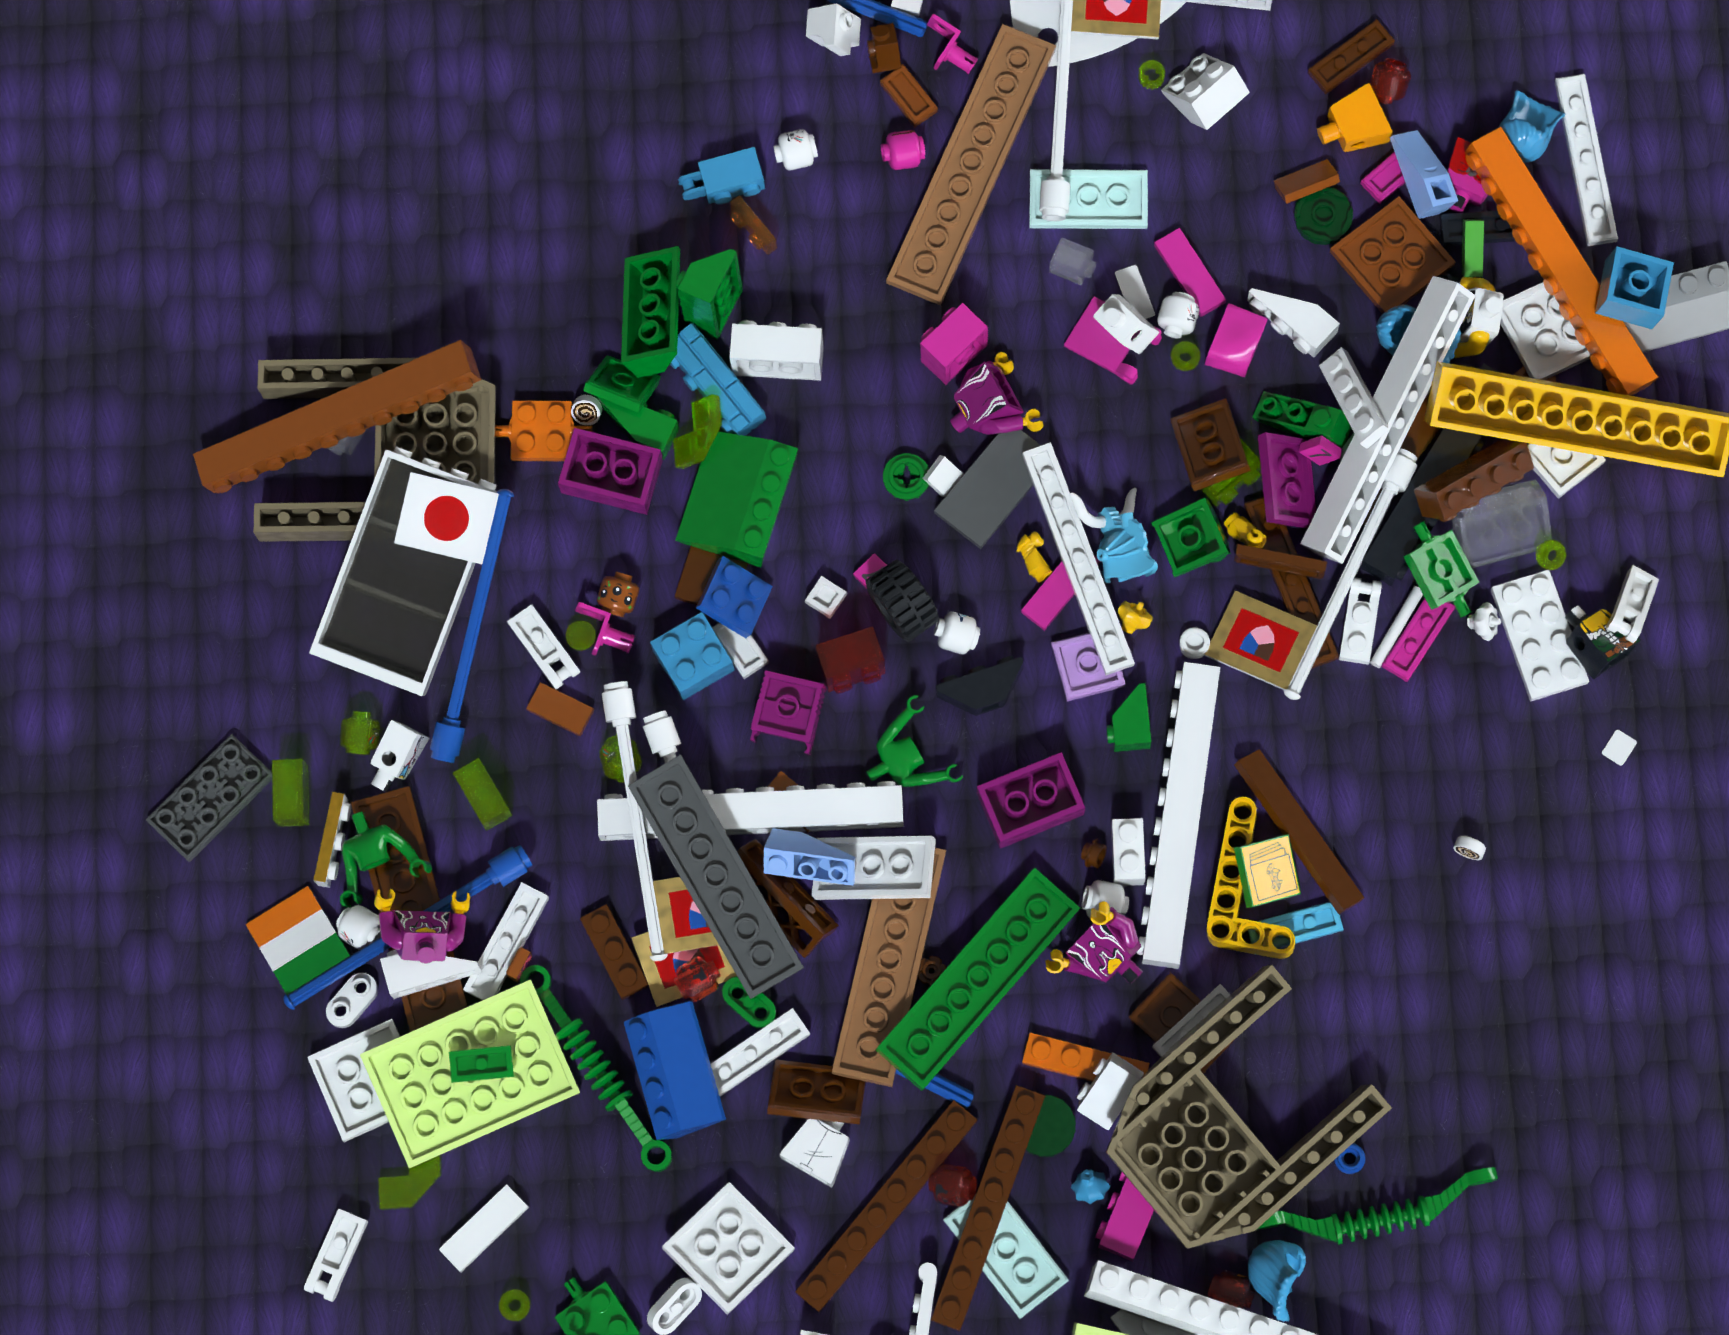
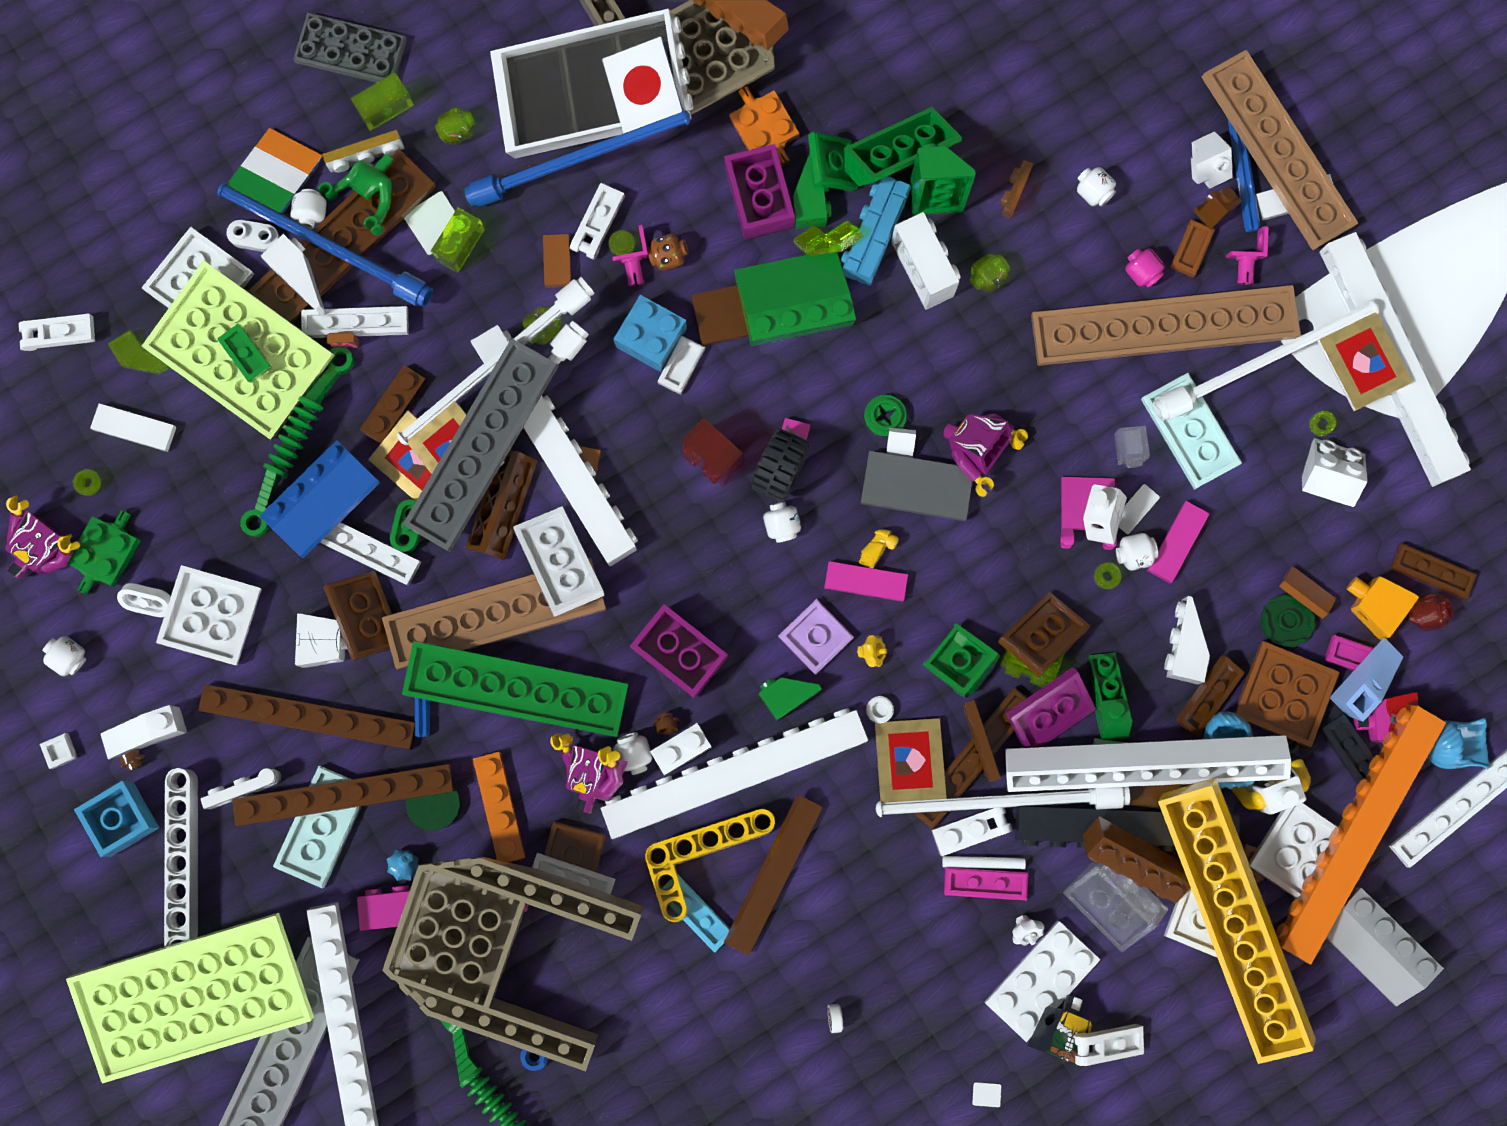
camera: 55 degrees right, 5 degrees up
white torso [370,720,429,792] -> none
magenta torso [374,889,470,964] -> none
tile [571,395,602,426] -> none
clear red head [673,956,721,1002] -> none
dark azure brick [678,147,765,204] -> none
blue plate [696,556,773,639] -> none
magenta piece [750,670,827,755] -> none
light blue slope [764,828,855,886] -> none
white plate [805,576,847,619] -> none
green piece [866,695,964,787] -> none
reddish brown plate [918,956,947,986] -> none
dark pink brick [920,303,988,385] -> none
clear red head [929,1164,977,1207] -> none
black slope [935,656,1023,716] -> none
white plate [1022,442,1135,675] -> none
medium azure helmet [1069,488,1158,584] -> none
white brick [1076,1052,1144,1130] -> none
dark pink piece [1205,303,1268,377] -> none
clear red head [1207,1270,1255,1309] -> none
yellow arm [1224,513,1267,549] -> none
yellow tile [1234,834,1301,908] -> none
dark azure piece [1248,1240,1306,1322] -> none
dark pink tile [1299,435,1343,466] -> none
white plate [1319,347,1390,449] -> none
plate [1403,521,1480,618] -> none
bright green piece [1462,219,1484,277] -> none
clear neon green plate [1536,540,1566,570] -> none
dark azure brick [1595,246,1674,329] -> none
none -> white sticker [404,191,467,255]
none -> clear neon green head [970,253,1010,292]
none -> reddish brown plate [1175,655,1244,738]

